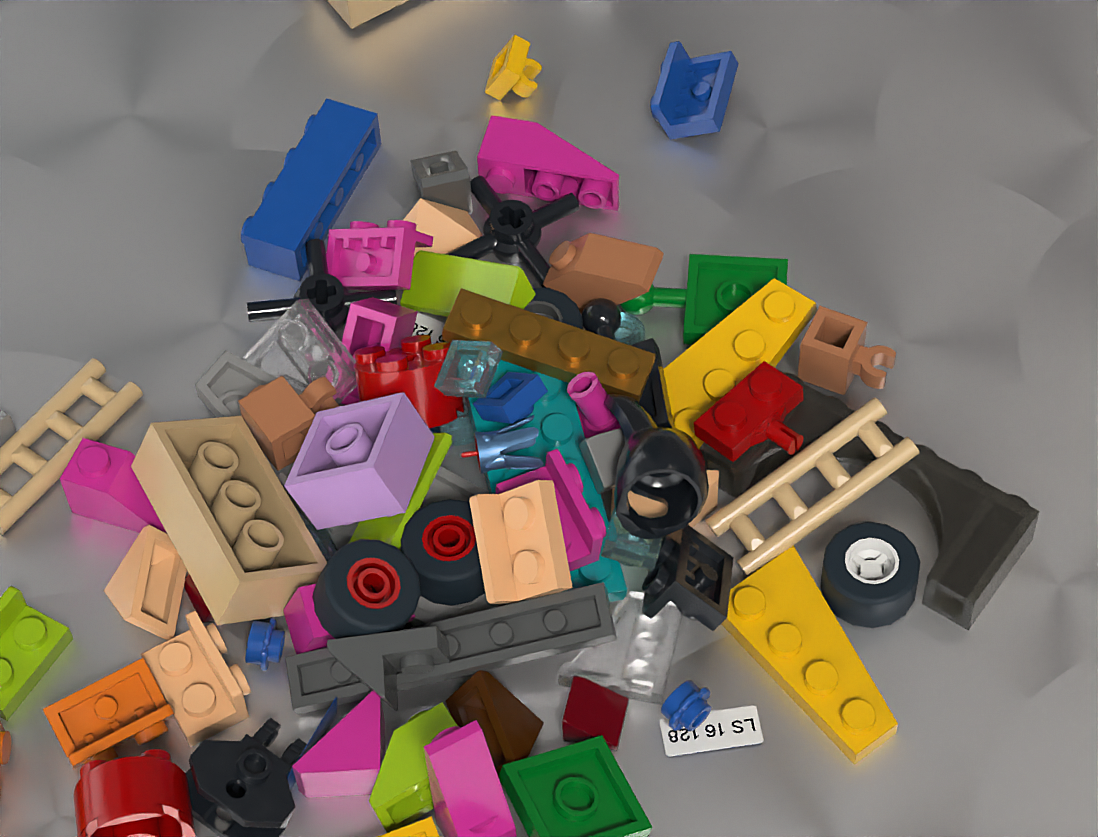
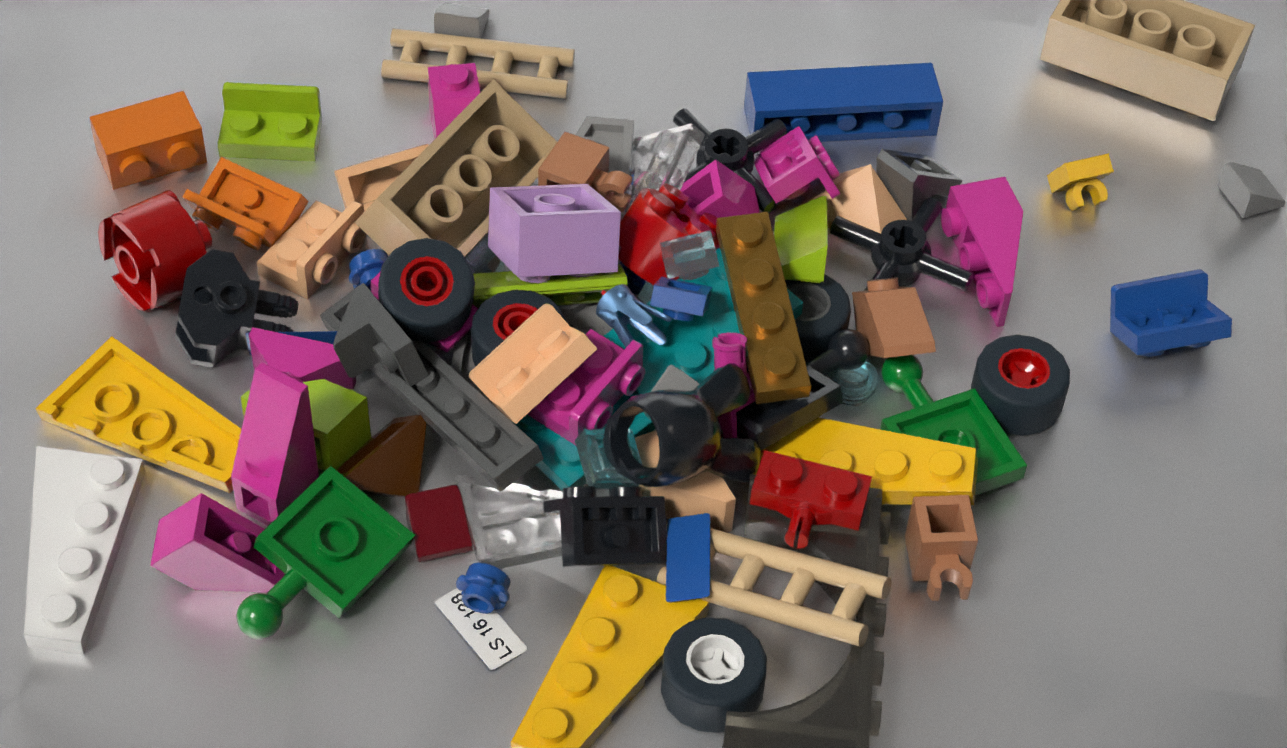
camera: 55 degrees right, 5 degrees down
none -> blue sticker [666,513,710,602]
none -> black wheel [971,334,1070,436]

